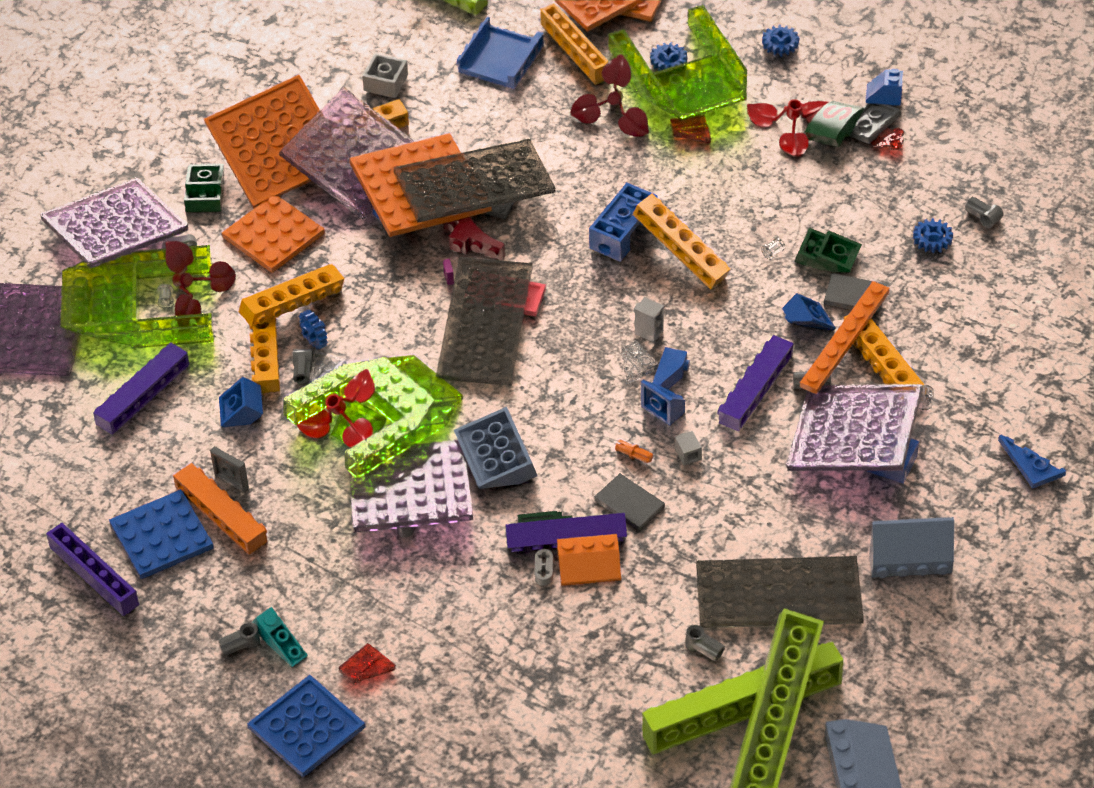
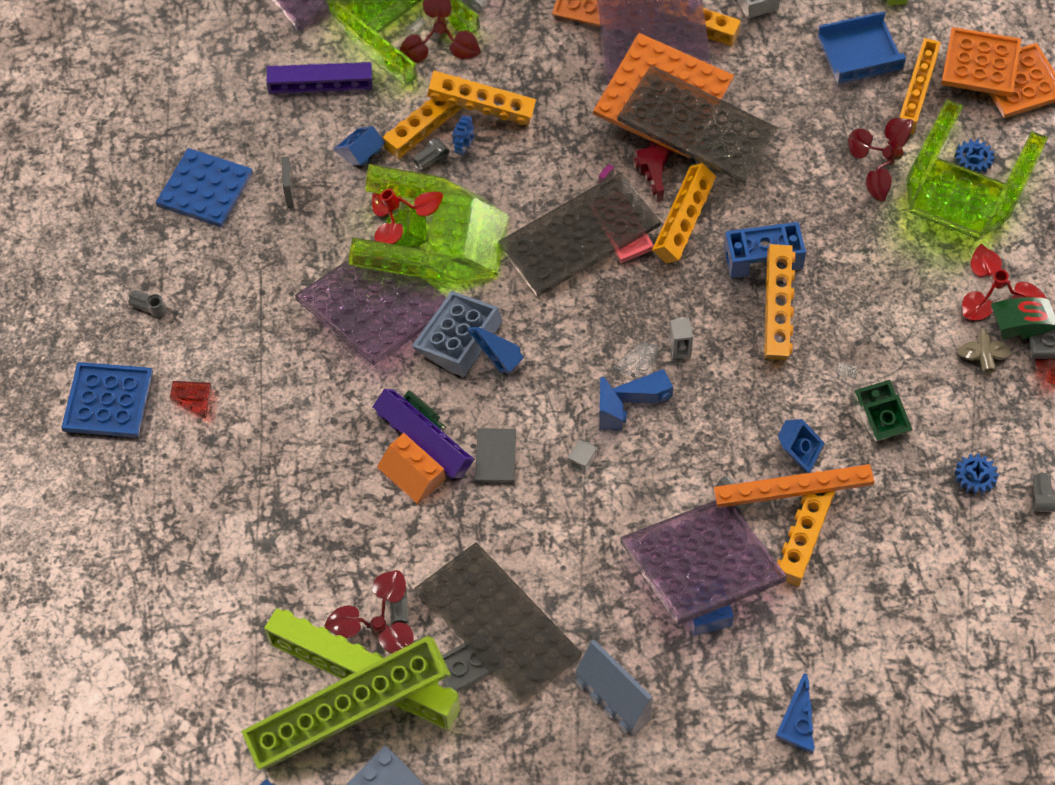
camera: 50 degrees right, 10 degrees up
dark purple brick [46,522,139,617] -> none
orange brick [173,463,267,555] -> none
orange plate [222,196,325,273] -> none
teal slope [252,606,308,667] -> none
clear wing [309,350,347,390] -> none
light grey beam [534,549,553,586] -> none
orange axle [615,439,653,463] -> none
clear red wing [670,115,711,144] -> none
dark purple brick [717,335,794,432] -> none
dark grey tile [824,273,887,315] -> none
clear bush [916,385,934,410] -> none
none -> dark red plant [325,570,414,654]
none -> blue slope [467,327,524,373]
none -> light orange brick [652,163,716,264]
none -> dark tan plant [957,329,1011,374]

